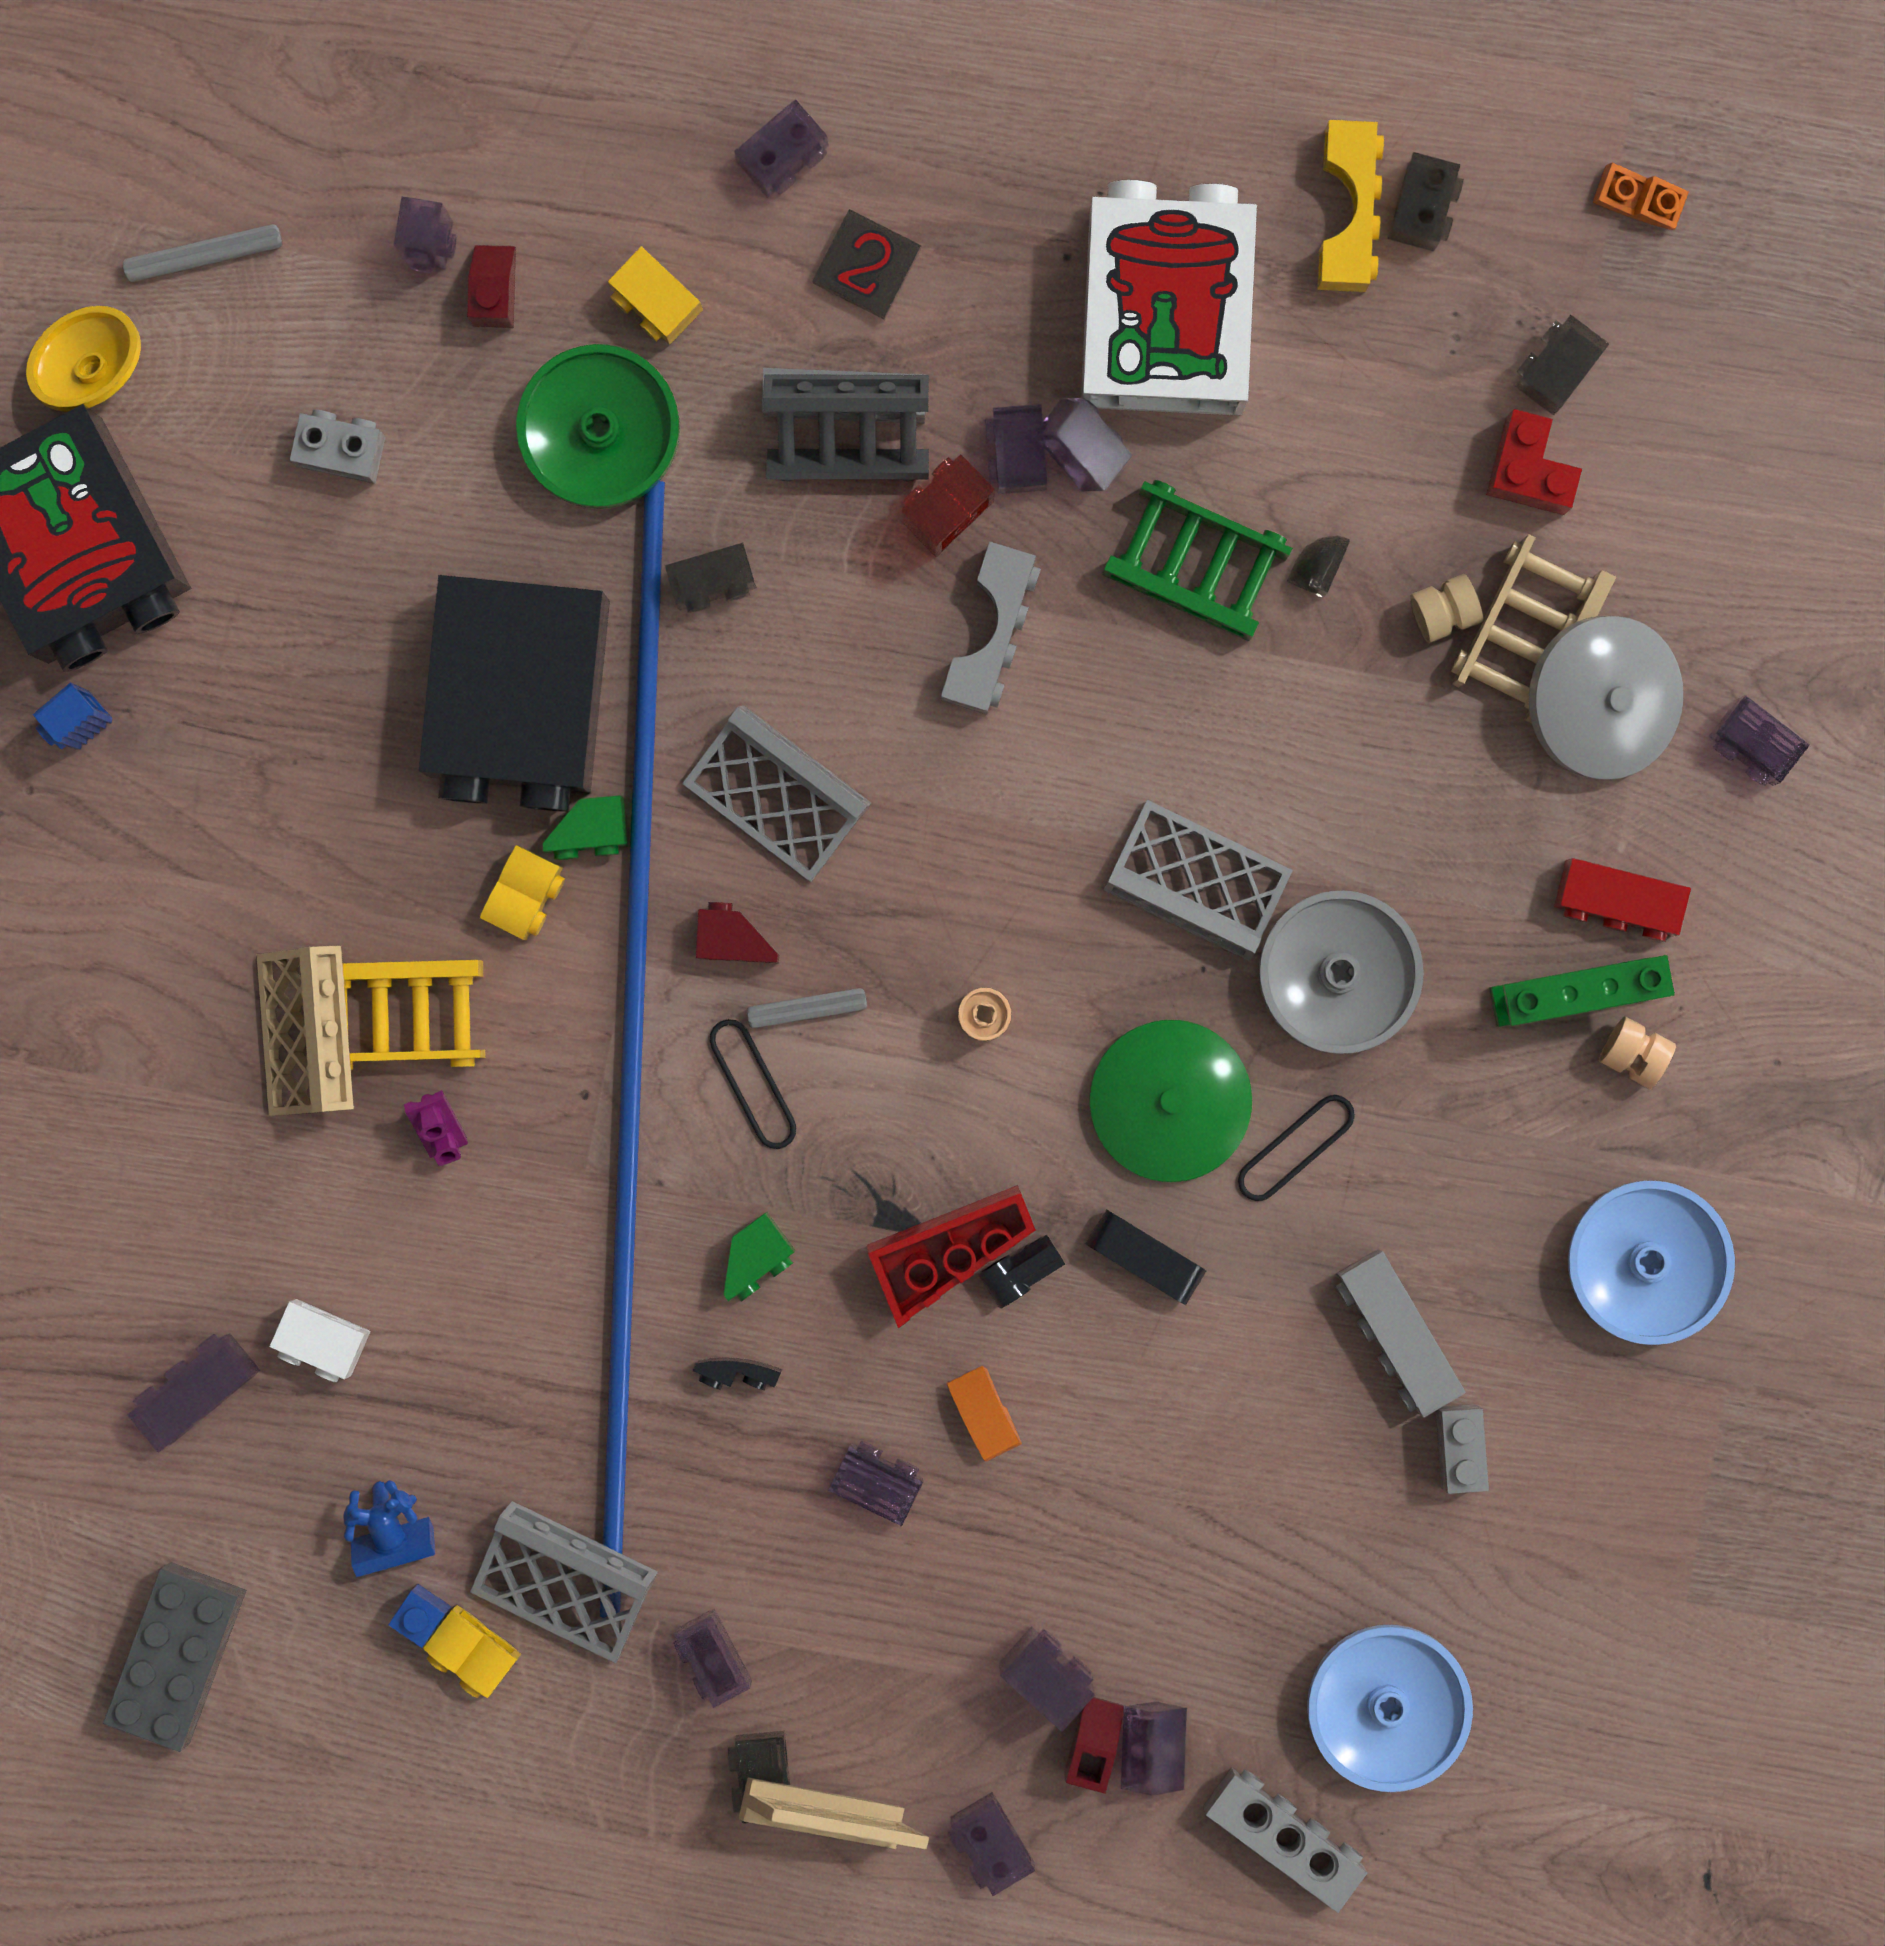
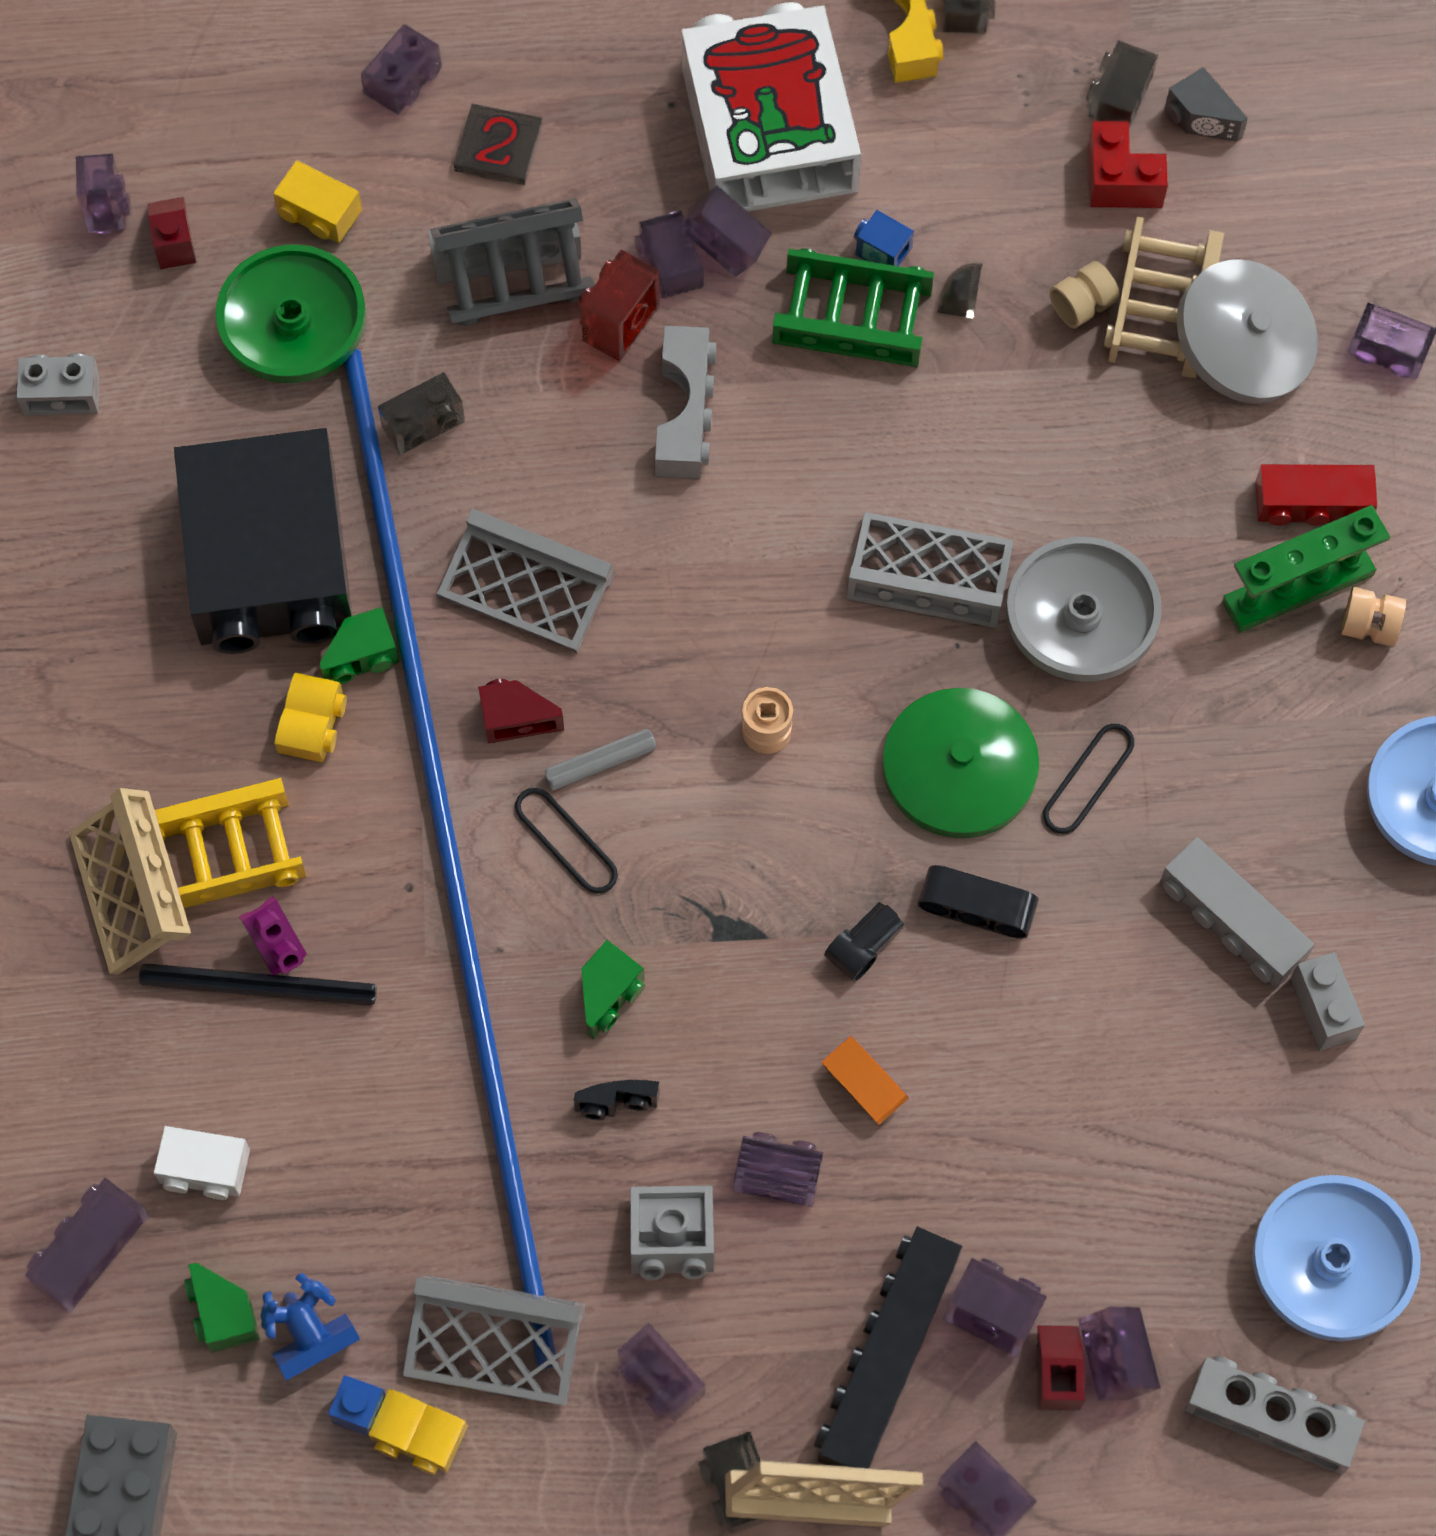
camera: 15 degrees left, 20 degrees down
red wedge [867,1185,1036,1328] -> none
none -> black axle [139,963,377,1006]
none -> green slope [184,1263,260,1353]
none -> light grey plate [631,1186,714,1280]
none -> black brick [814,1226,962,1469]
none -> blue brick [854,209,914,266]
none -> dark grey slope [1165,67,1248,141]

